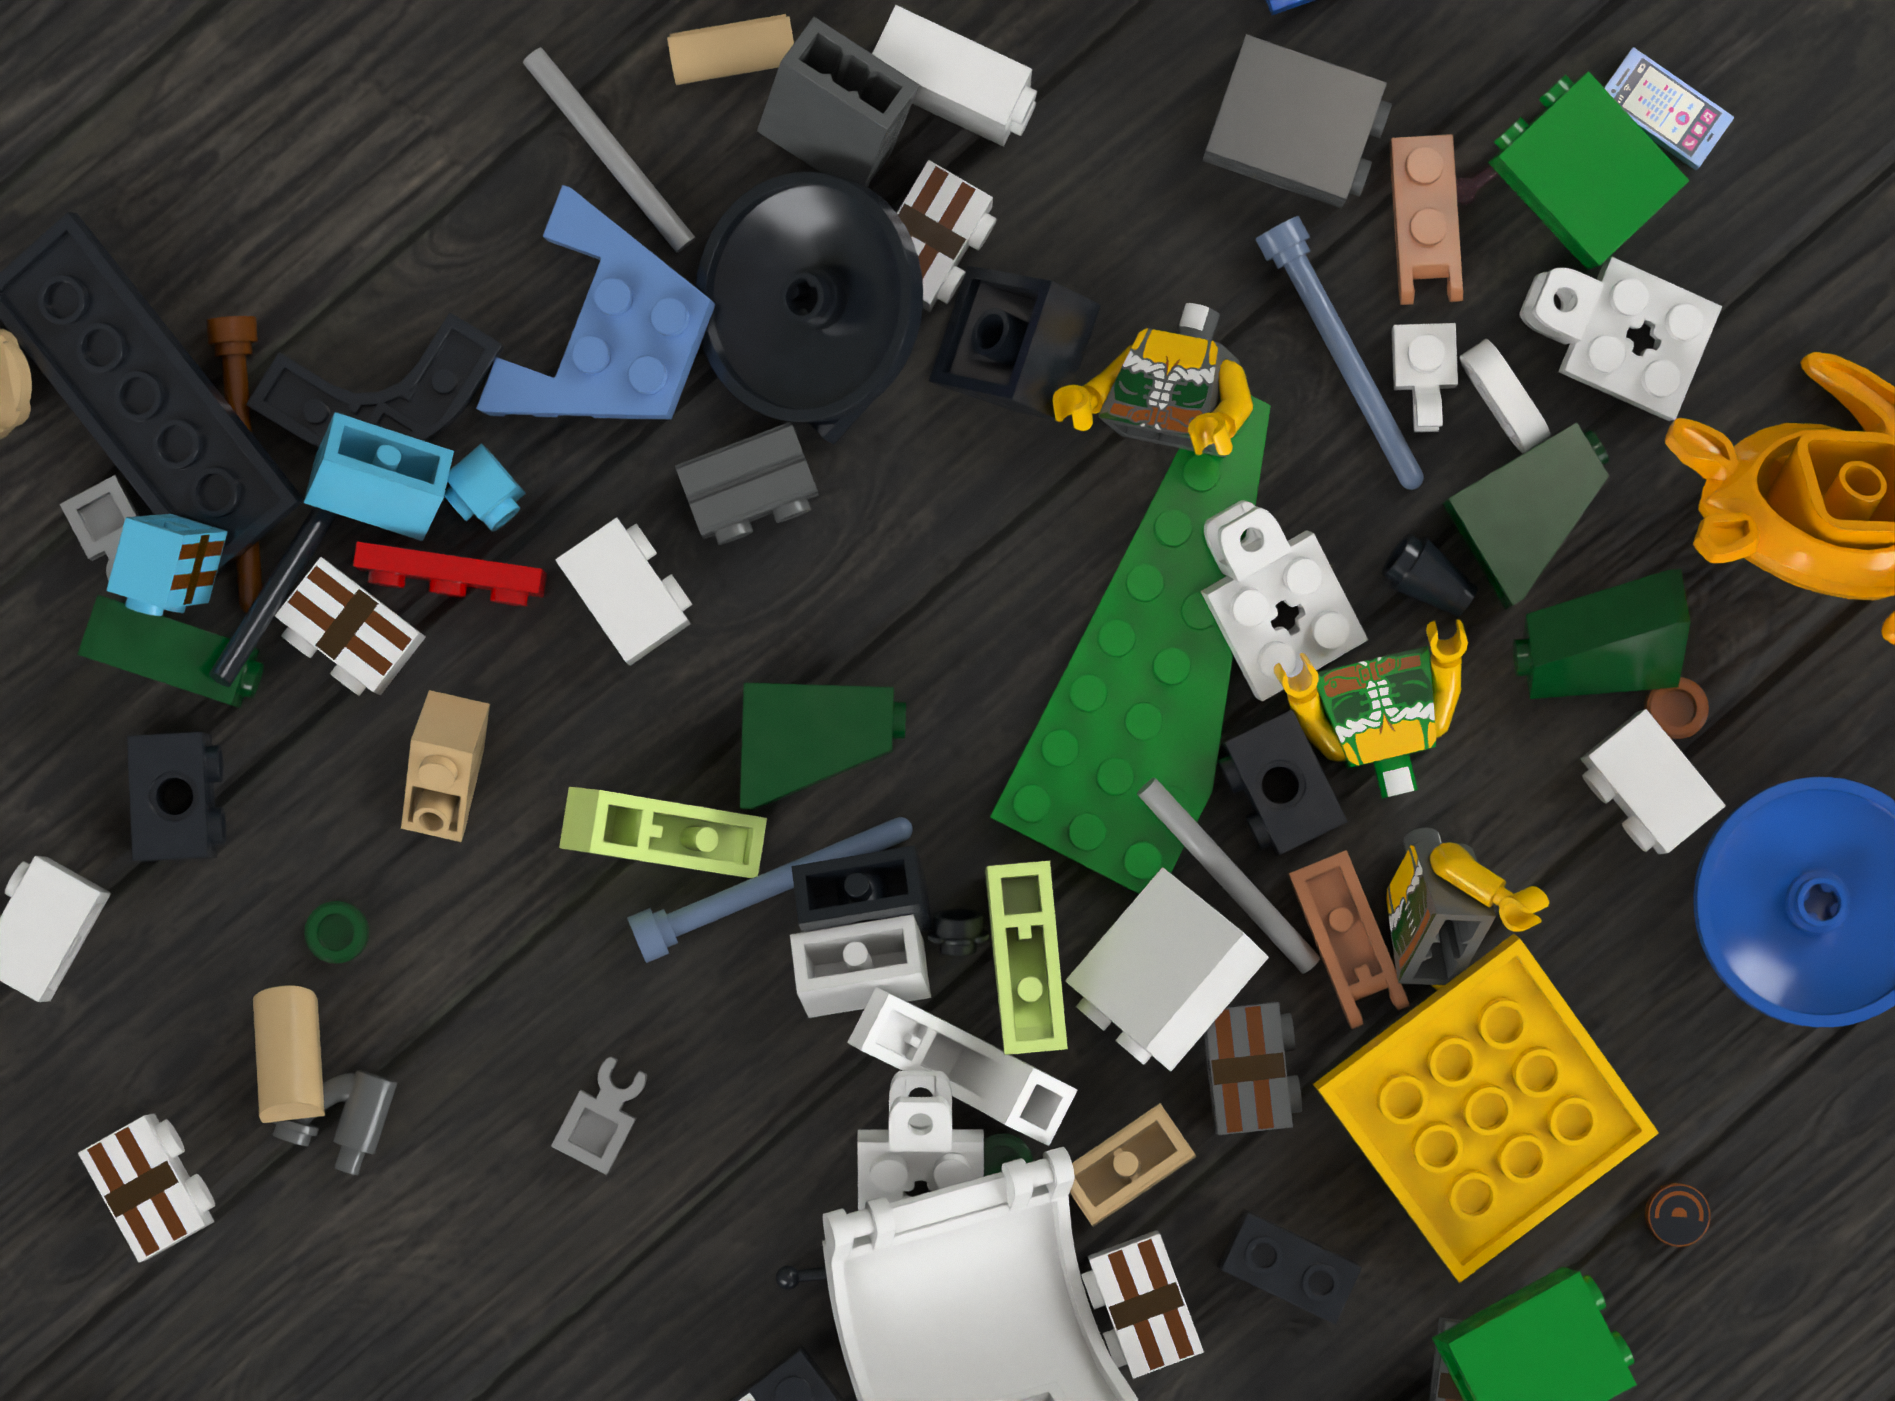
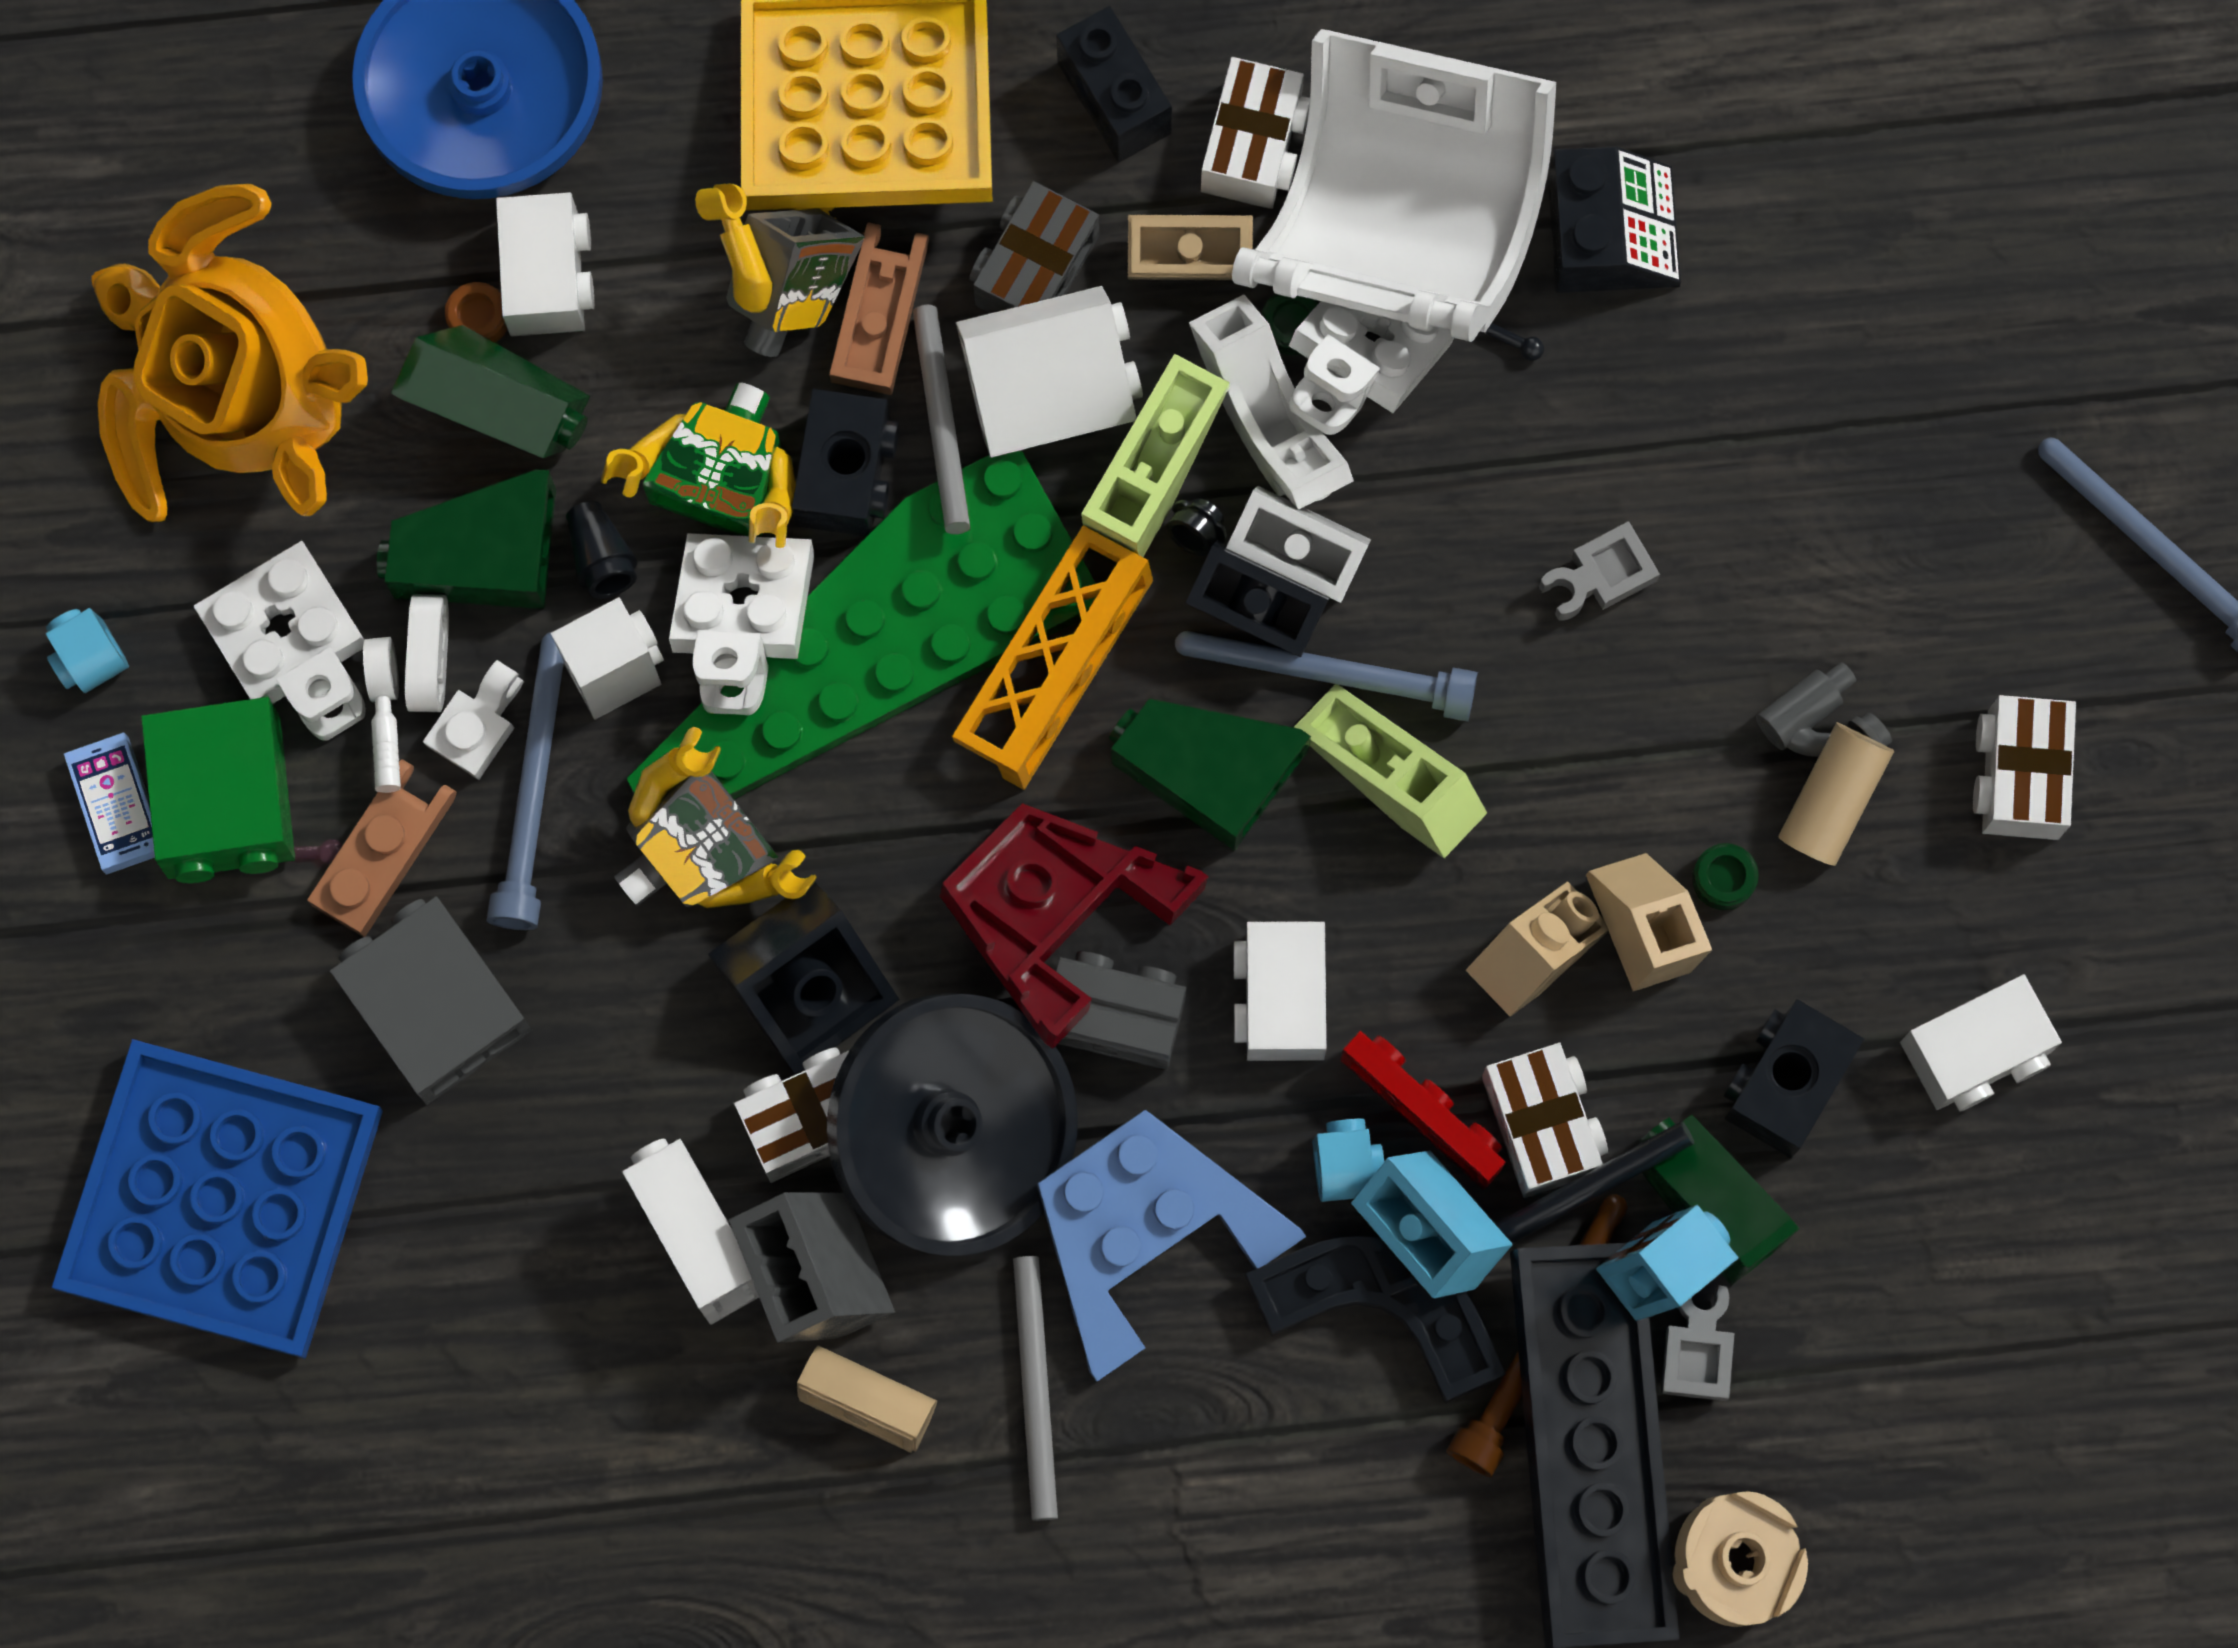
camera: 145 degrees left, 10 degrees down
none -> medium azure plate [46,608,129,693]
none -> white piece [363,637,401,793]
none -> white brick [551,597,664,720]
none -> dark red wing [940,803,1209,1049]
none -> light orange fence [952,525,1153,790]
none -> tan slope [1586,853,1712,991]

